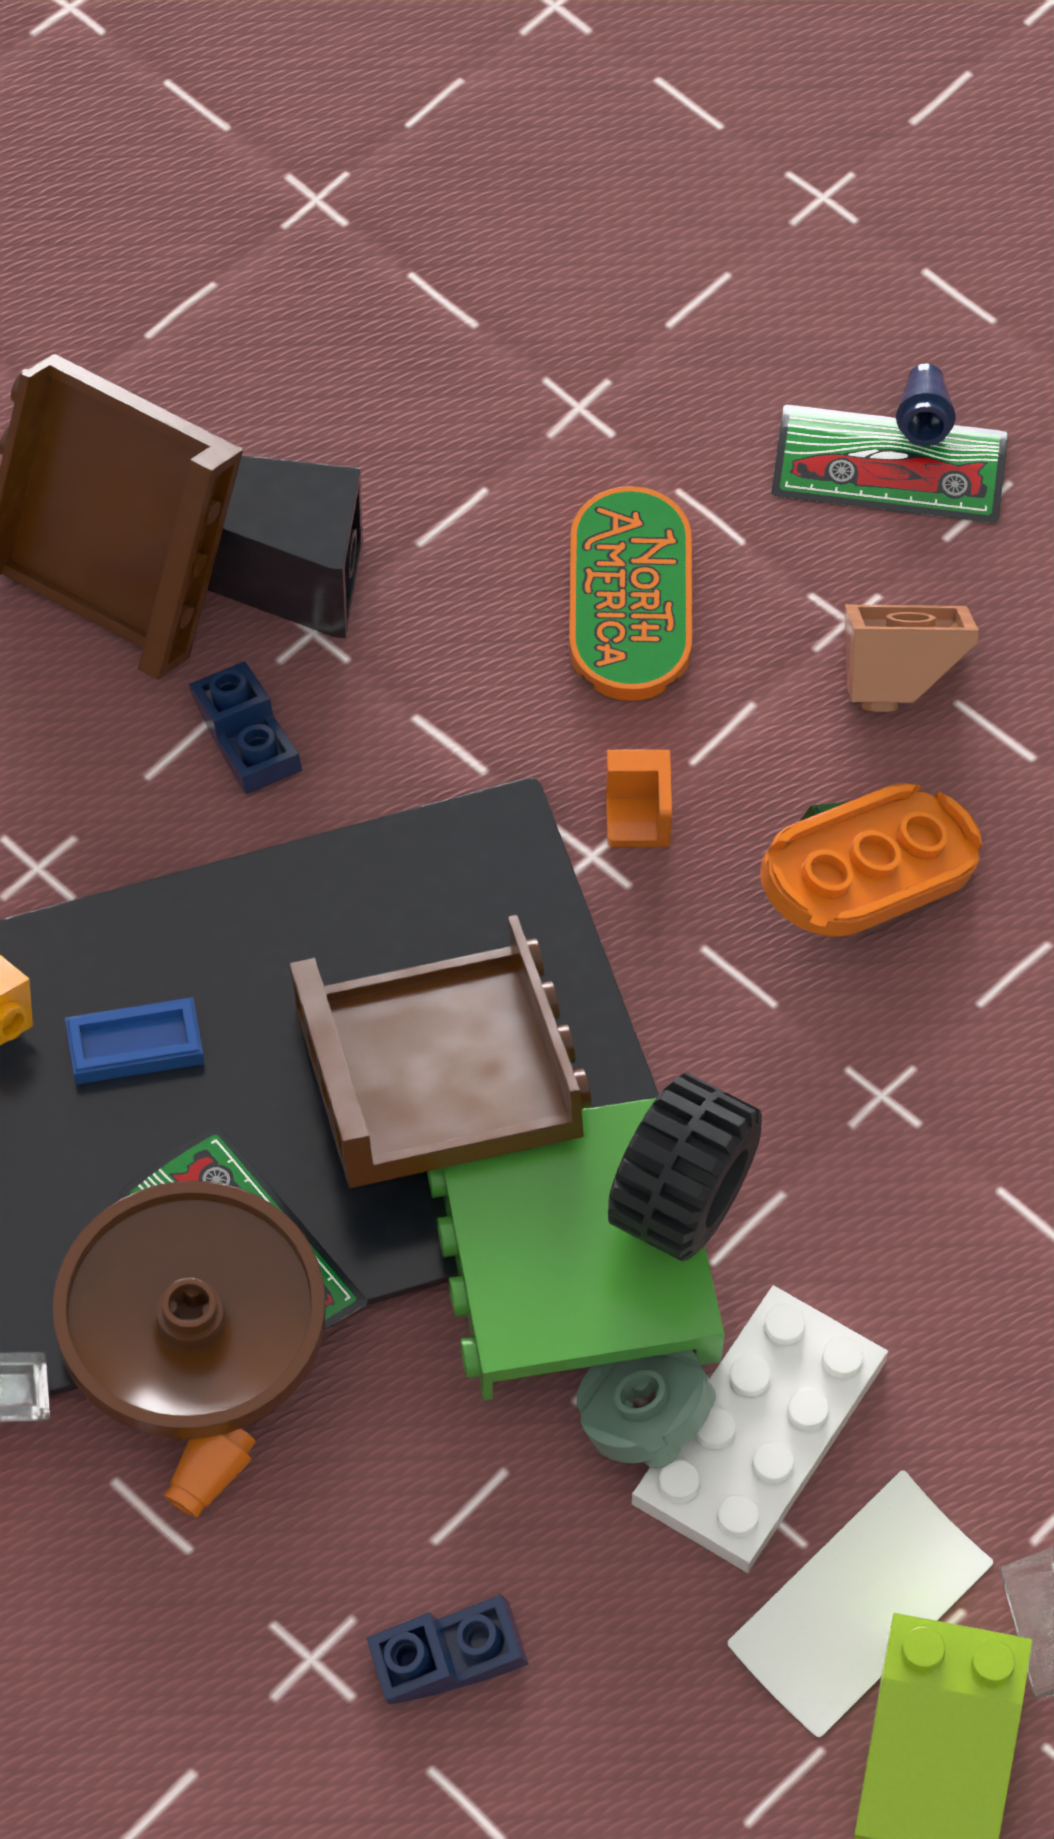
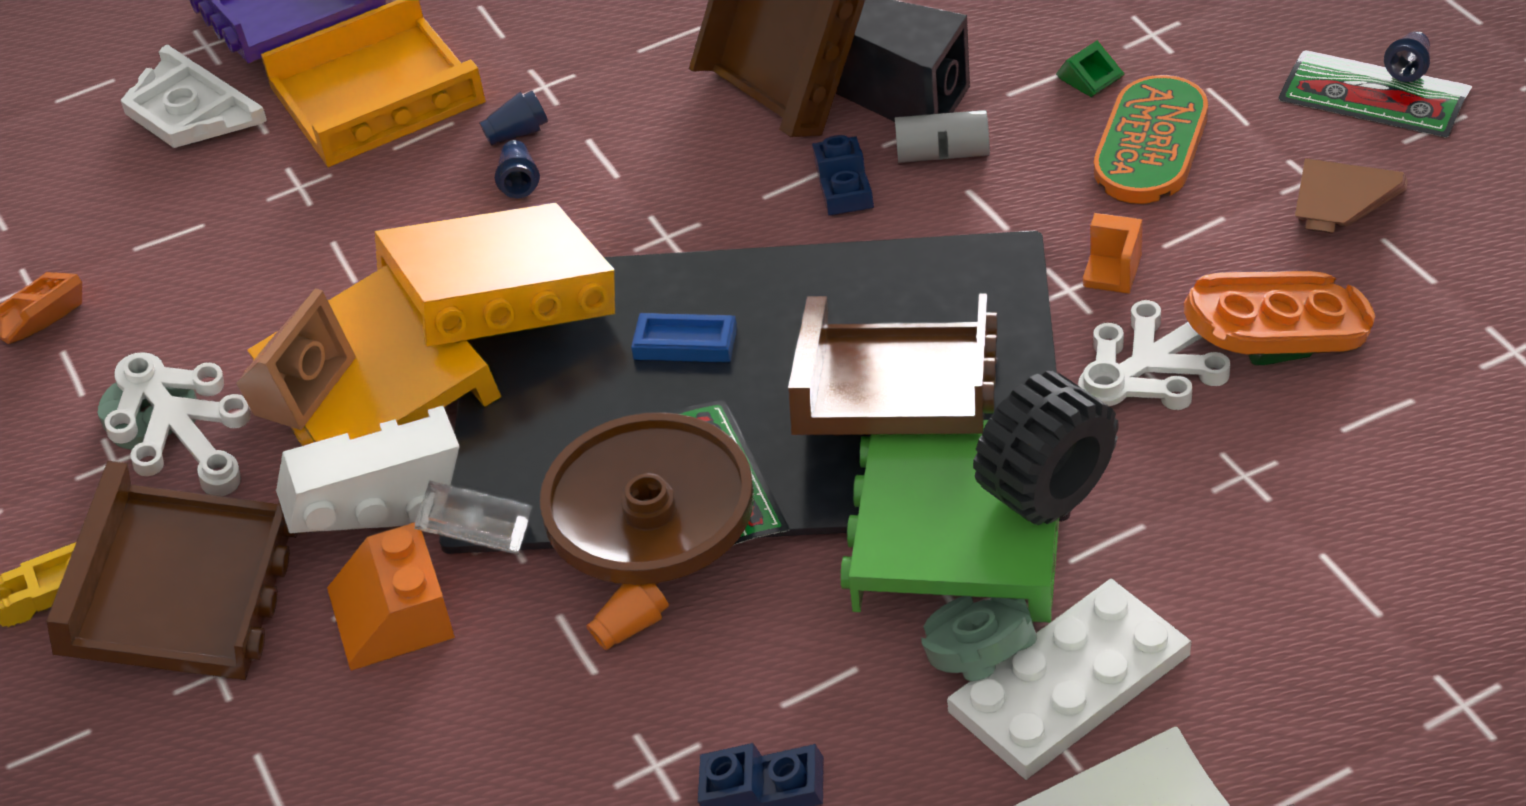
camera: 25 degrees right, 15 degrees down
none -> light grey pin [895,110,990,163]
none -> green slope [1056,40,1125,98]
none -> white plant [1078,300,1230,410]

